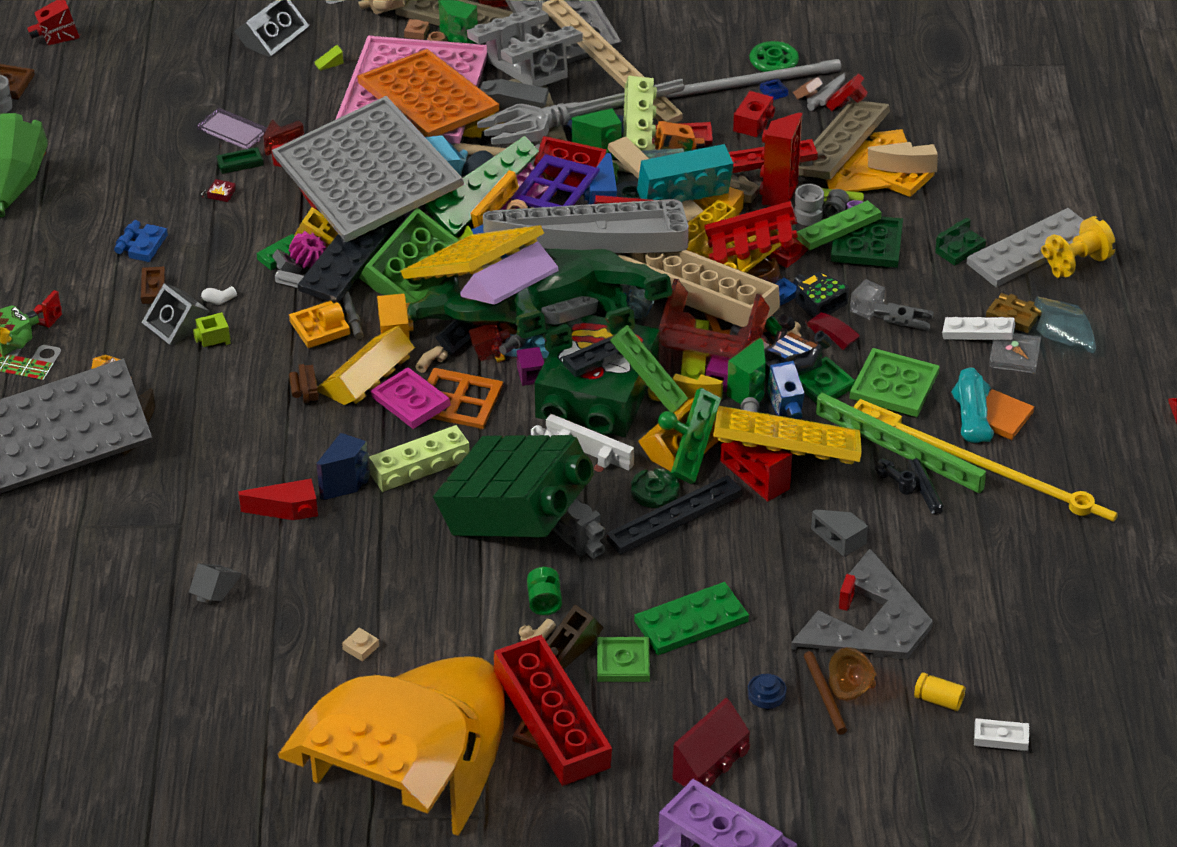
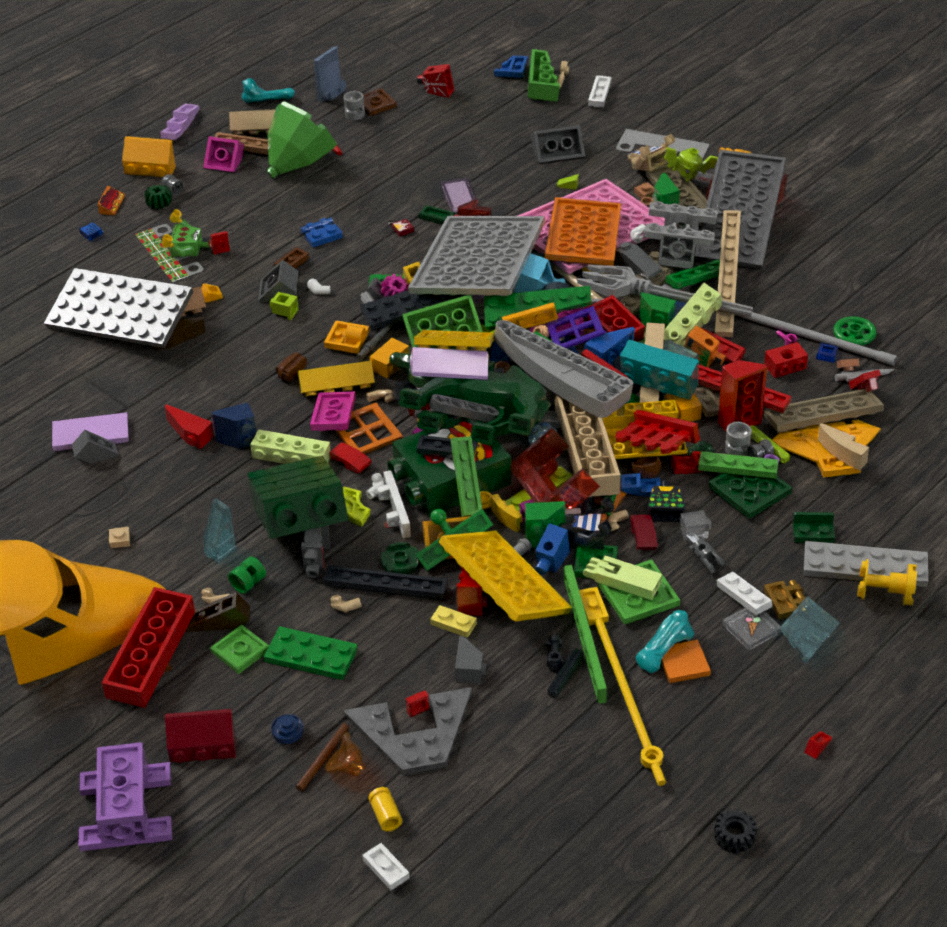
camera: 45 degrees right, 0 degrees up
none -> lavender tile [52,413,129,451]
none -> clear light blue slope [203,498,236,563]
none -> red slope [329,442,372,473]
none -> tan arm [330,595,362,612]
none -> light yellow plate [430,605,477,638]
none -> yellowish green hinge [583,556,662,600]
none -> white arm [630,224,646,243]
none -> green plate [665,260,720,289]
none -> dark pink hand [776,330,797,345]

